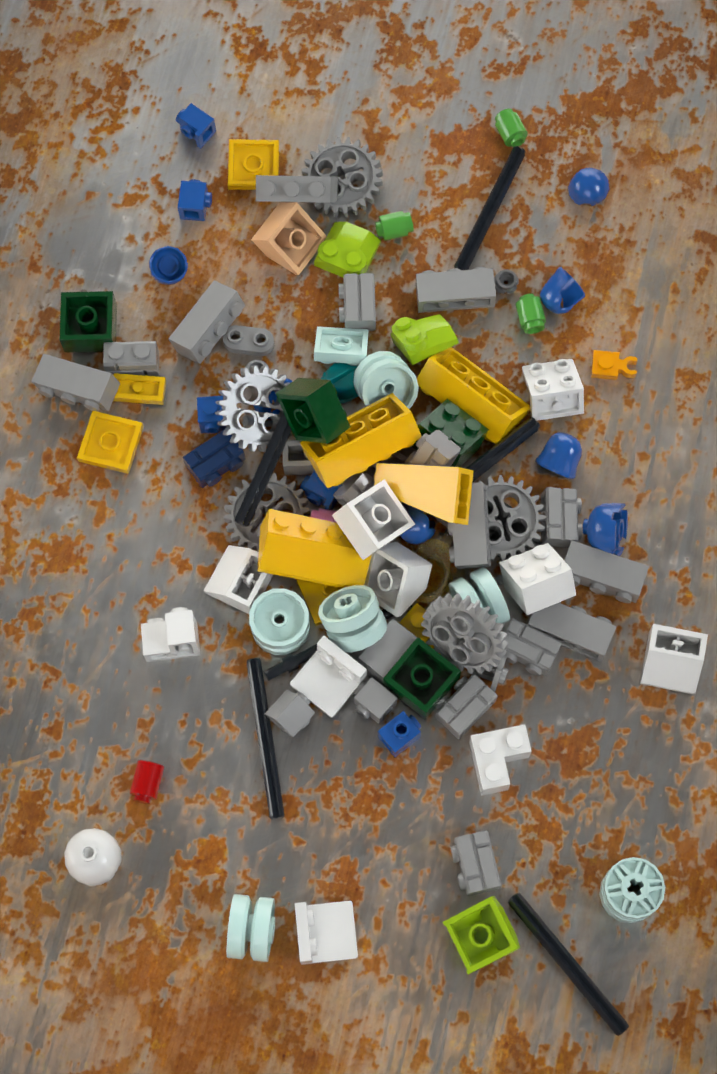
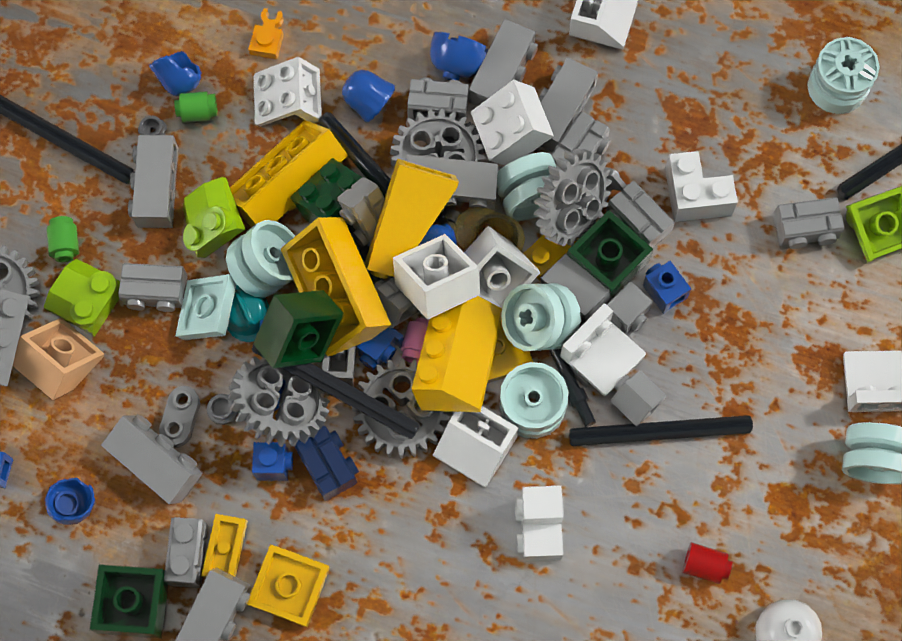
camera: 85 degrees left, 0 degrees up
blue hair [568,168,610,206] -> none

